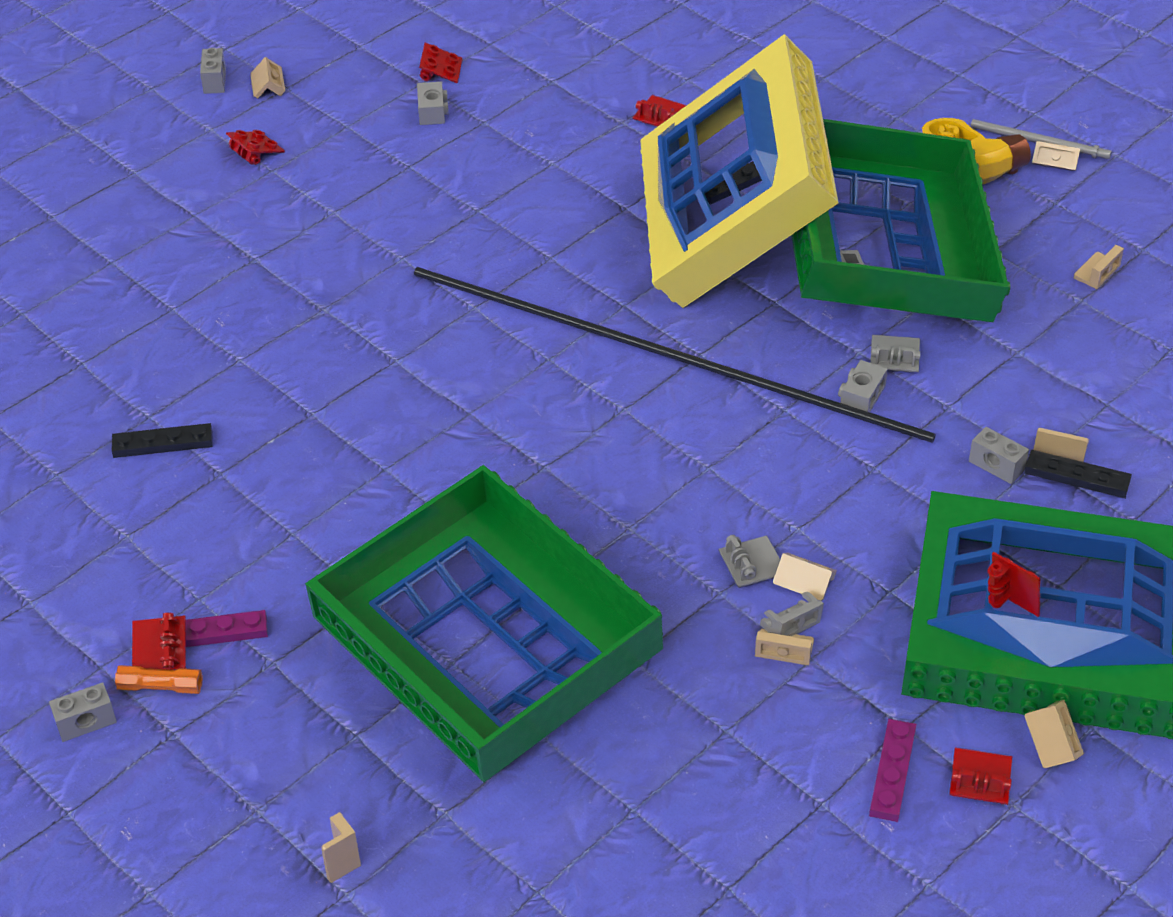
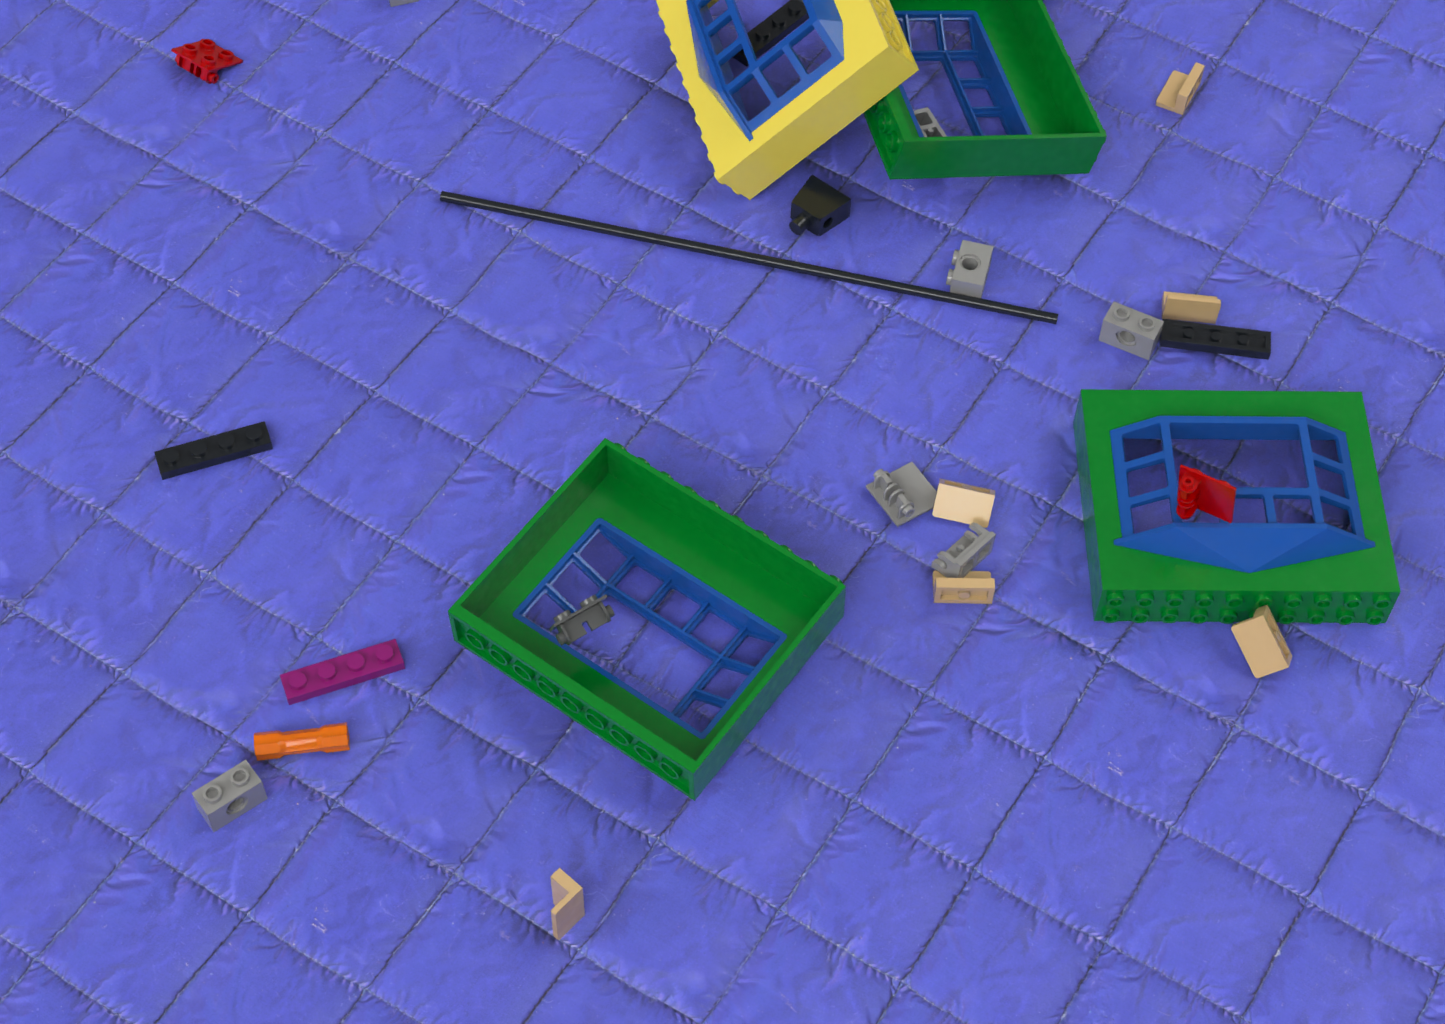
camera: 15 degrees left, 10 degrees up
red hinge [132,612,186,670] -> none
magenta plate [869,718,916,822] -> none
light grey hinge [870,335,920,372] -> none
red hinge [949,747,1012,805] -> none
none -> dark grey hinge [549,595,615,645]
none -> black torso [789,175,851,236]

